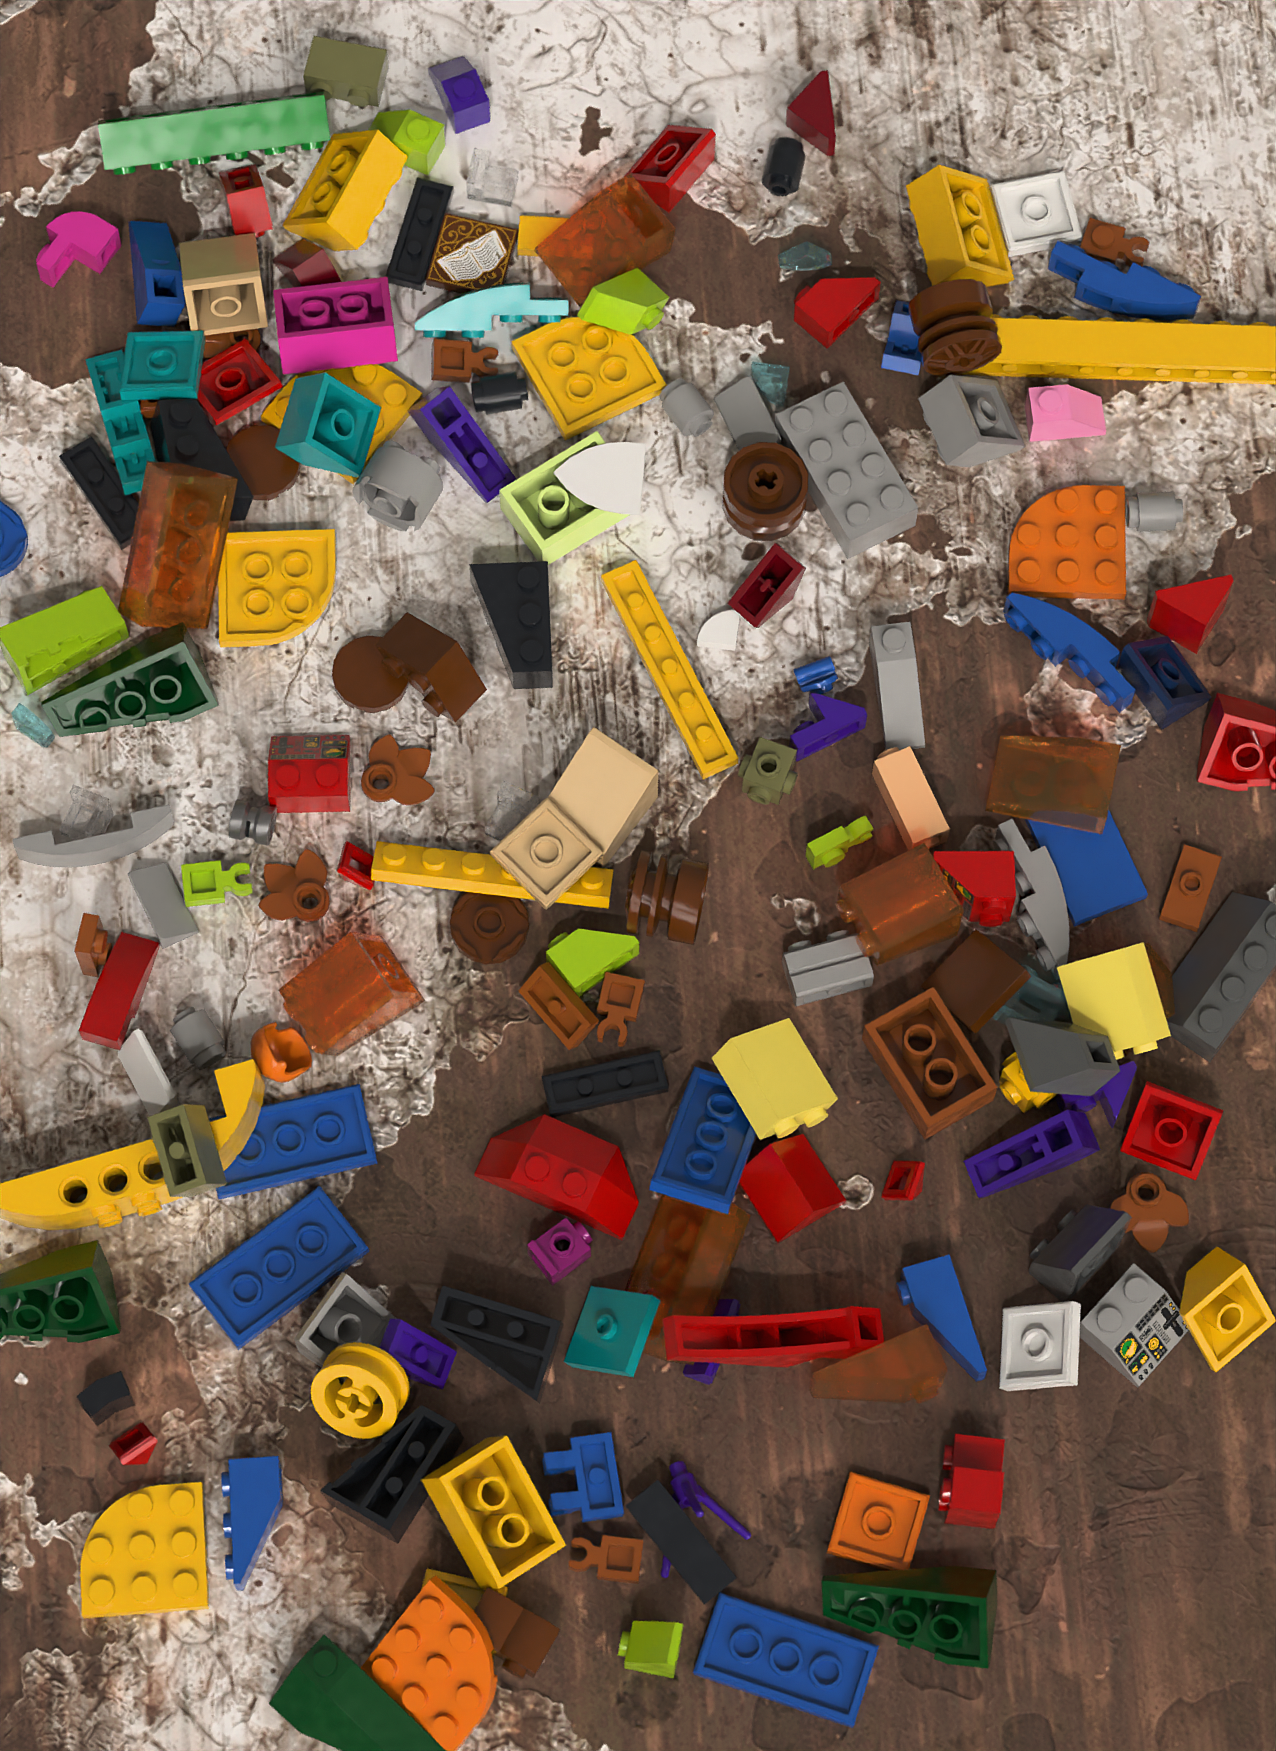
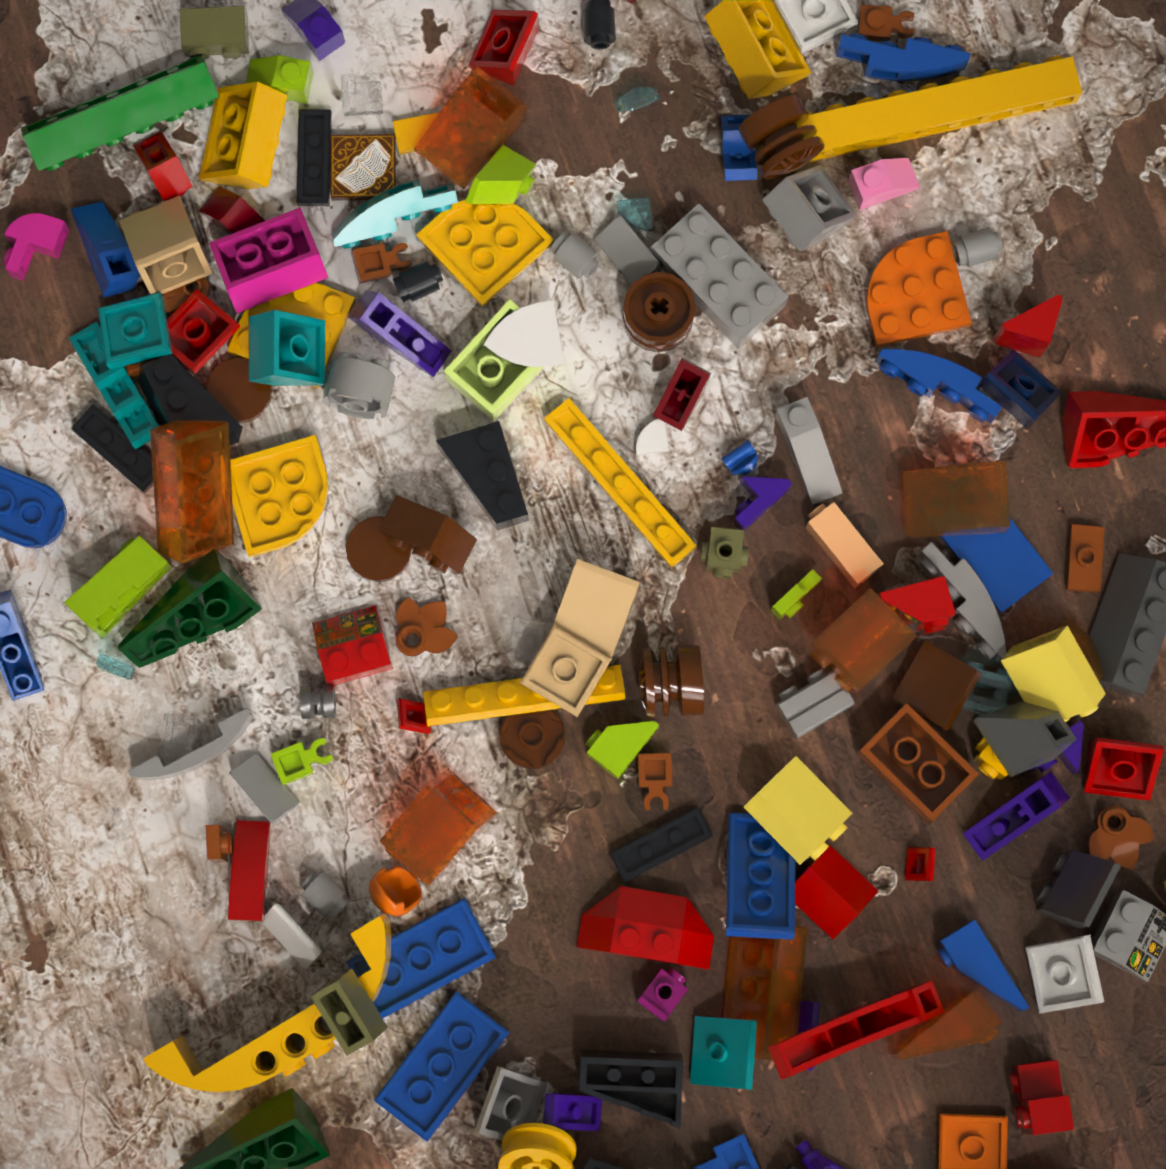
camera: 15 degrees left, 10 degrees up
dark orange plate [258,849,330,922] -> none
dark orange plate [518,962,599,1050] -> none
red slope [794,277,881,349] -> none

